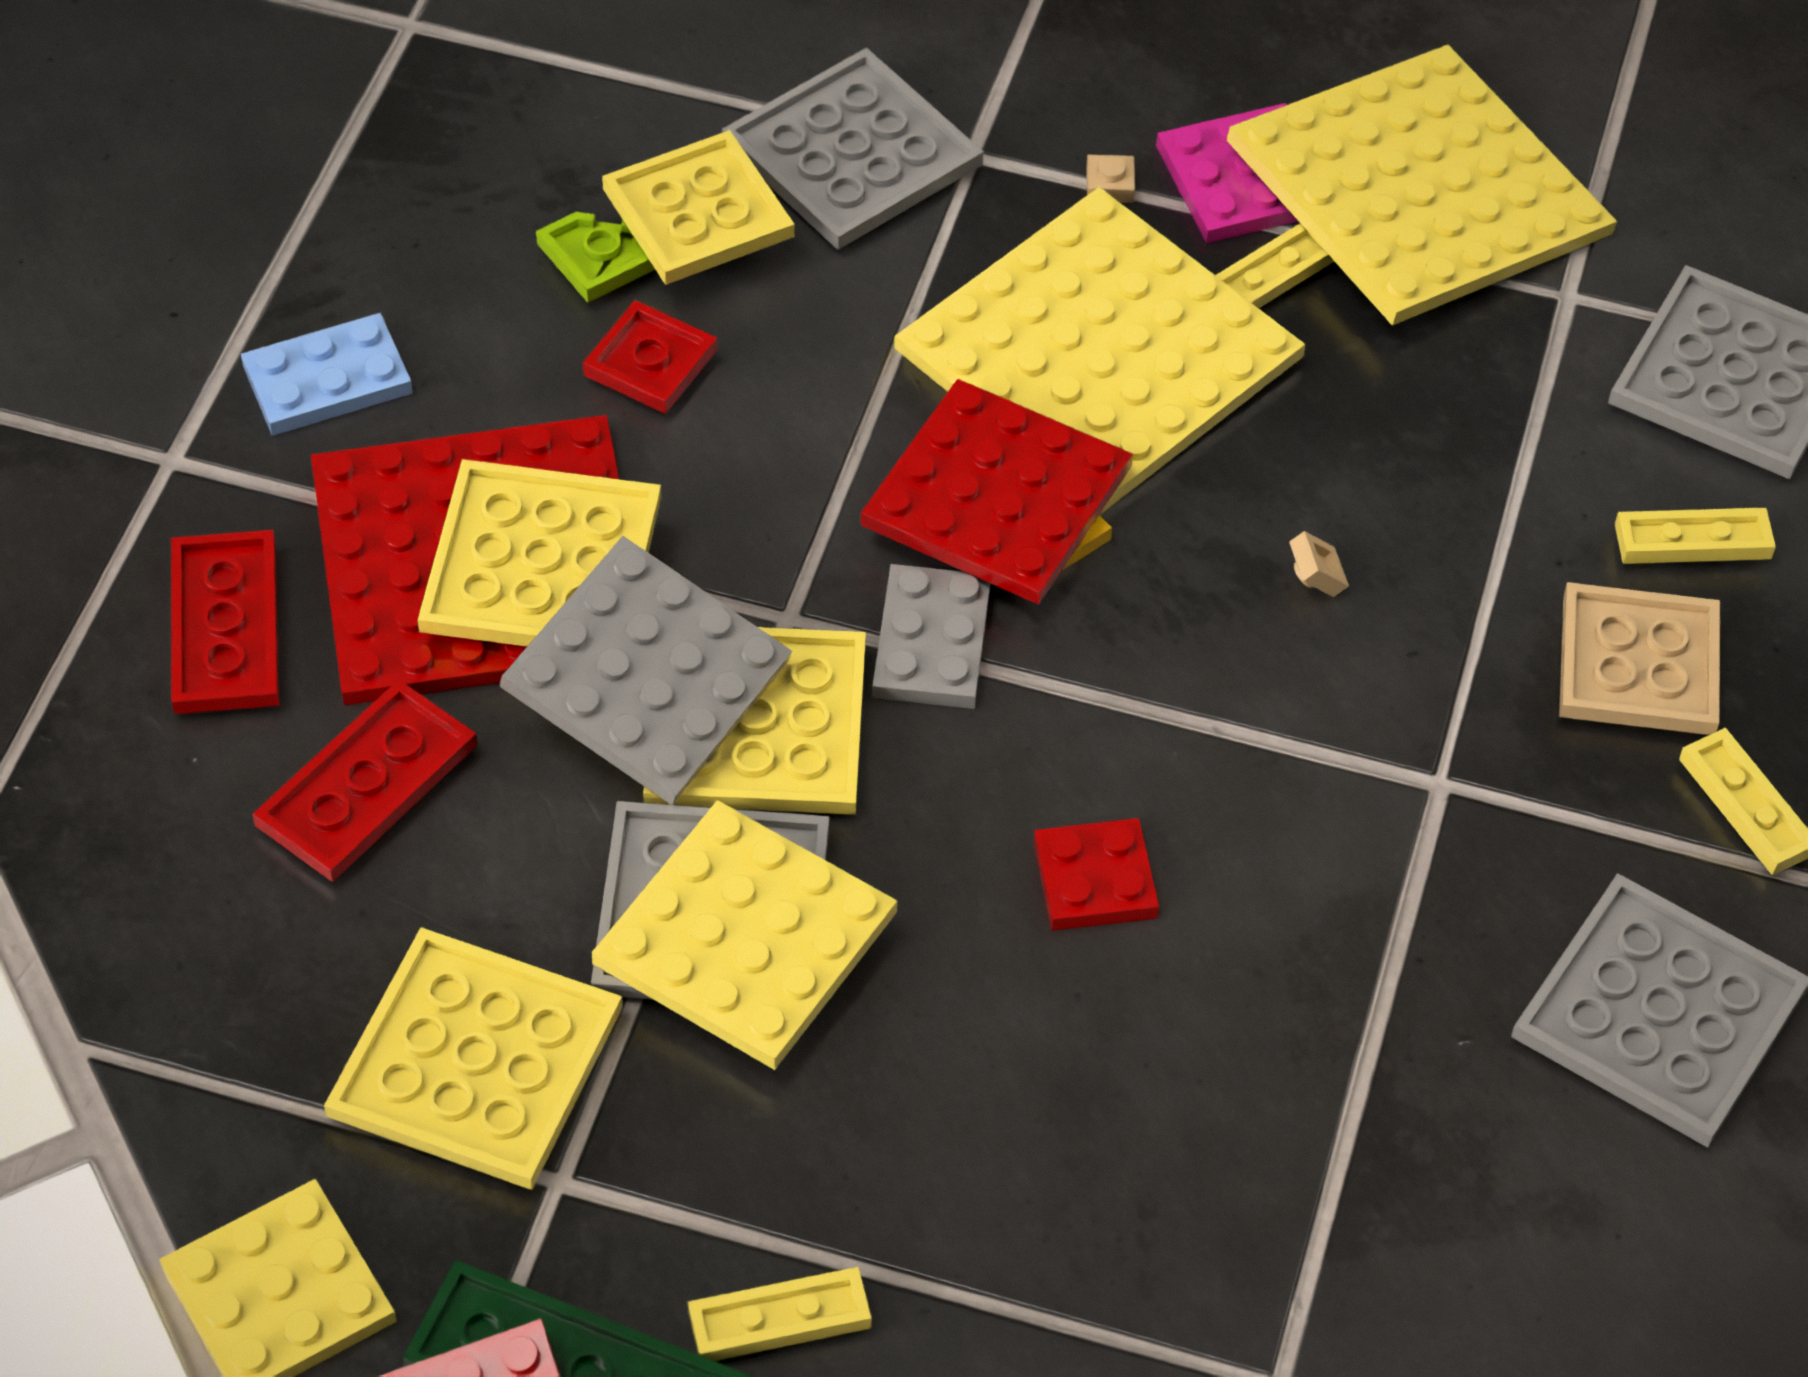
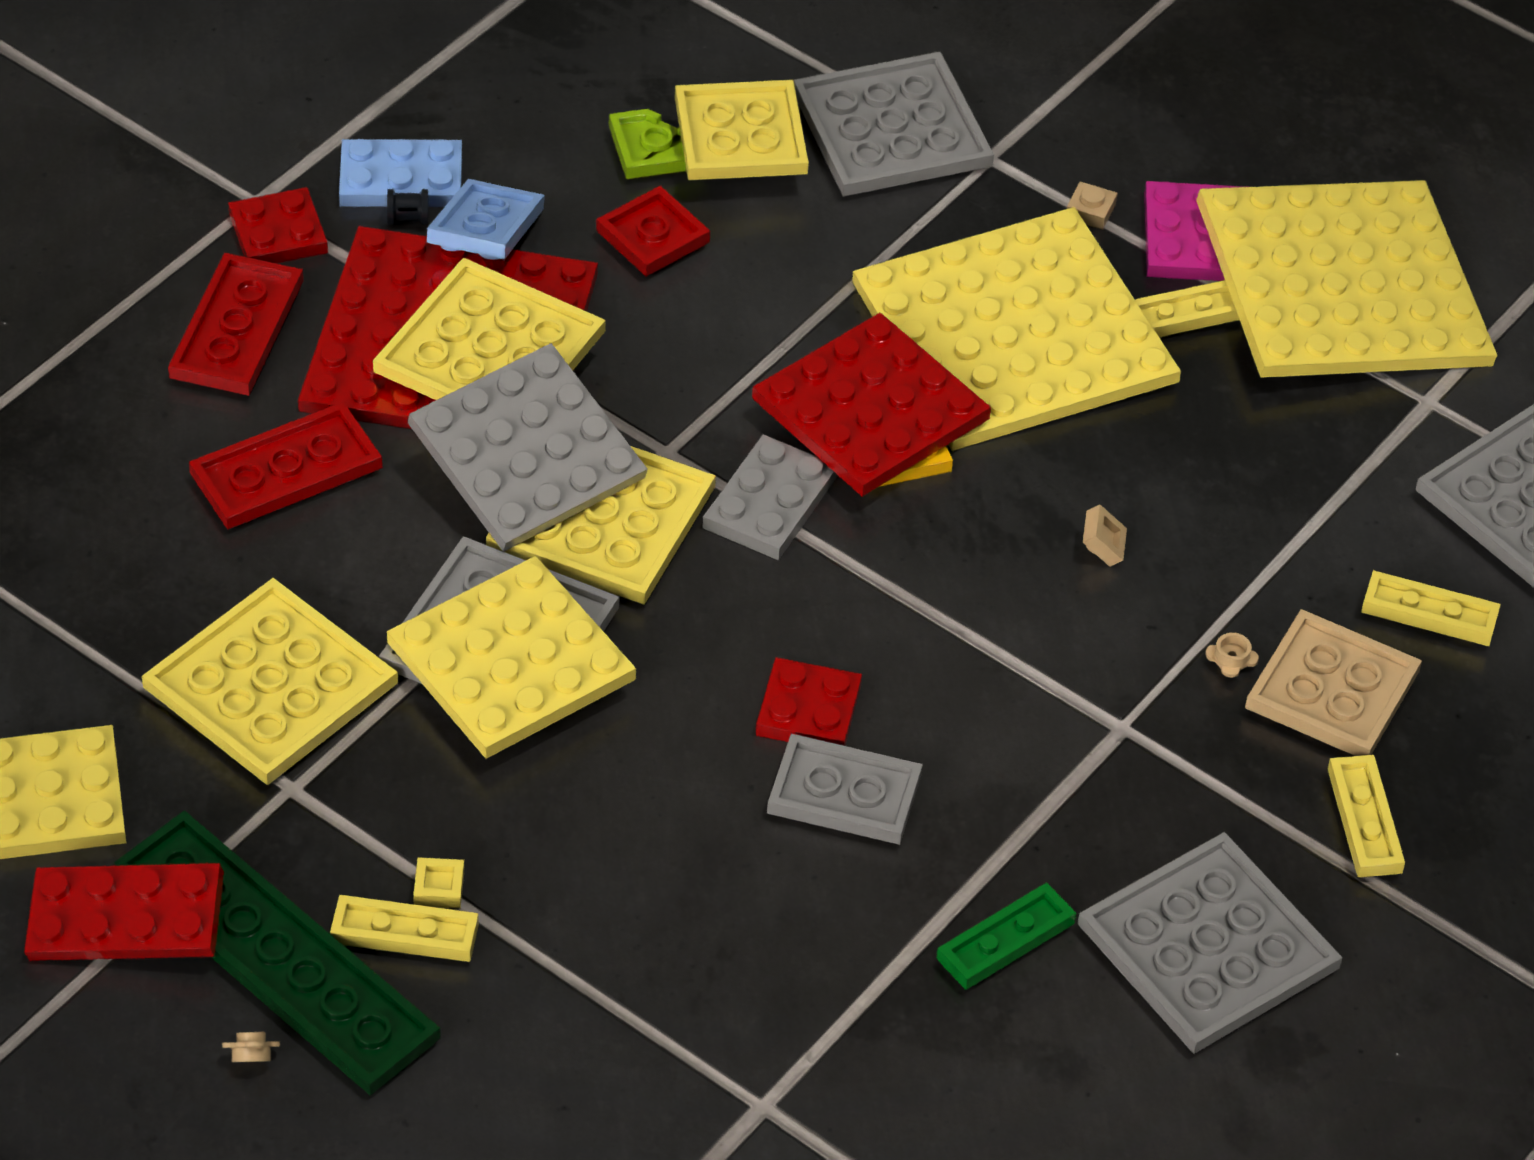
camera: 20 degrees right, 5 degrees down
none -> red plate [228,187,328,264]
none -> black bush [387,189,429,225]
none -> light yellow plate [413,858,464,909]
none -> light blue plate [427,179,545,260]
none -> light grey plate [767,734,923,845]
none -> green plate [936,882,1076,990]
none -> tan plate [1205,633,1259,678]

